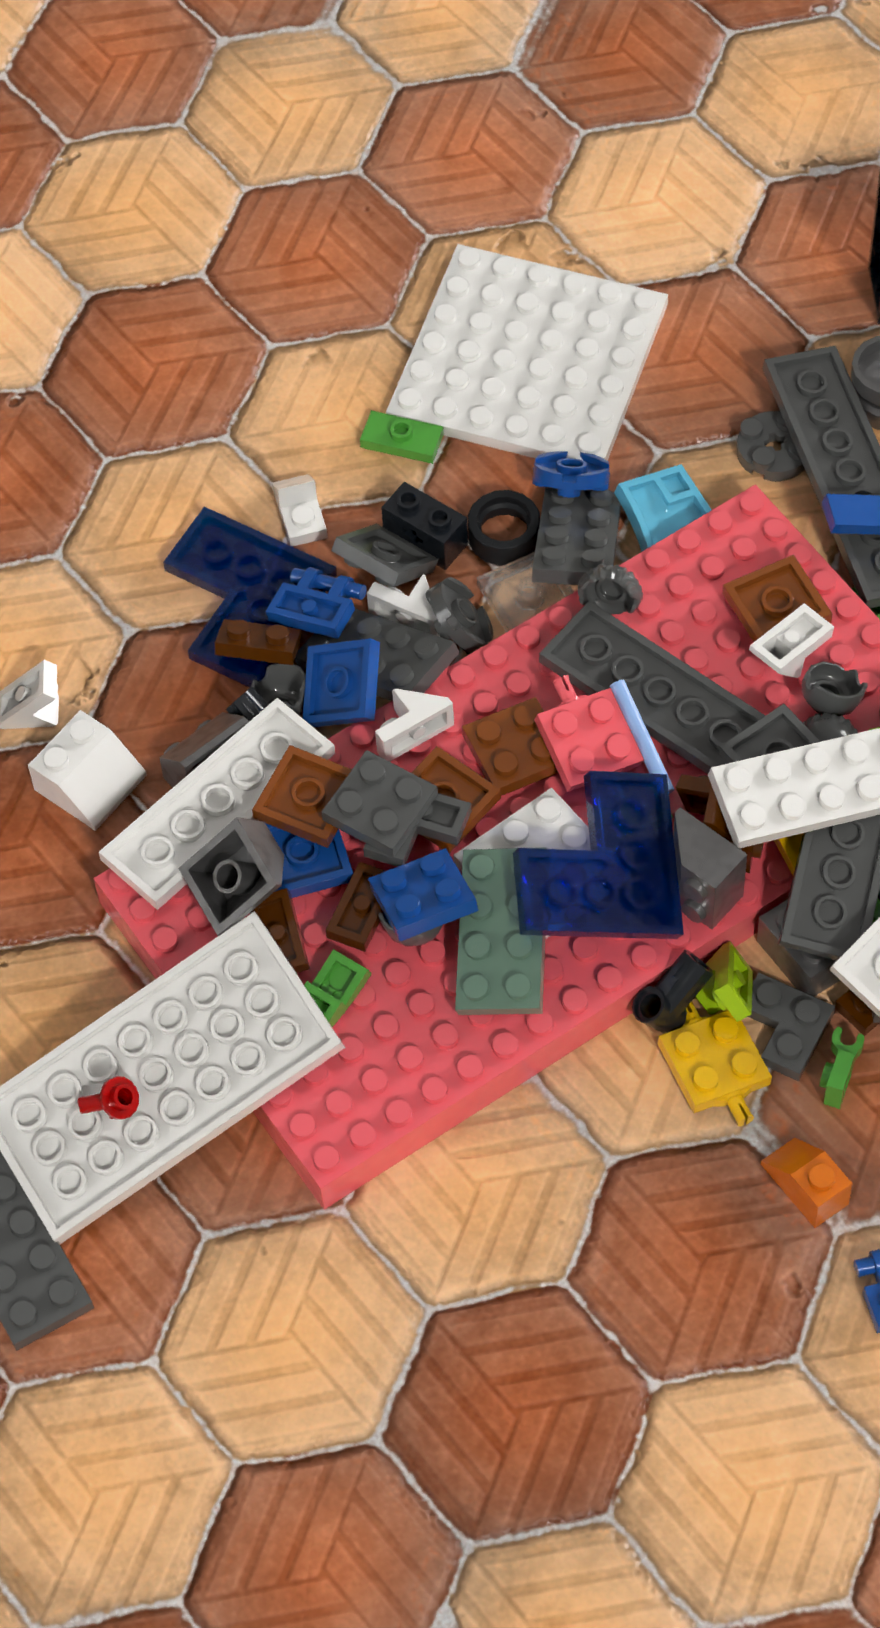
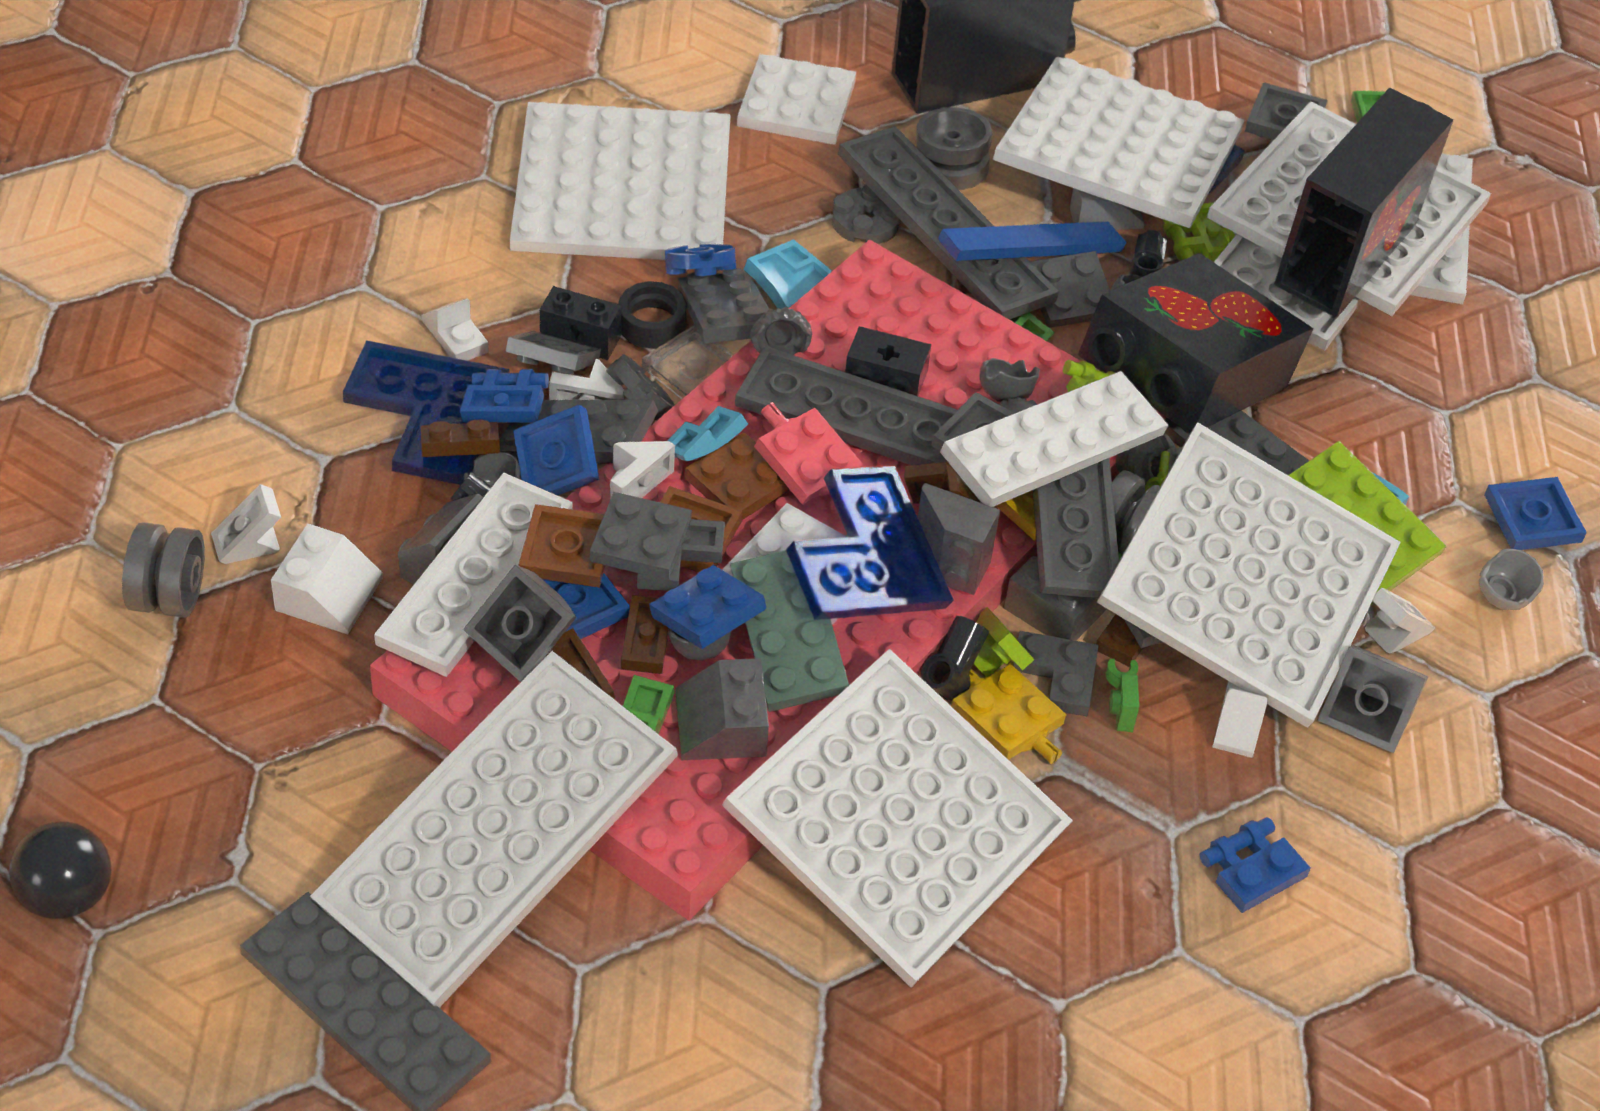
camera: 25 degrees left, 10 degrees down
red plate [78,1076,139,1120] -> none
bright green plate [360,411,444,464] -> none
light blue bar [609,679,675,797] -> none
dark orange plate [722,555,833,642] -> none
white slope [749,603,834,678] -> none
orange slope [761,1138,852,1228] -> none
none -> medium azure slope [667,406,748,461]
none -> flat silver slope [675,658,769,760]
none -> white plate [722,649,1073,987]
none -> white plate [737,54,856,145]
none -> black brick [845,326,932,396]

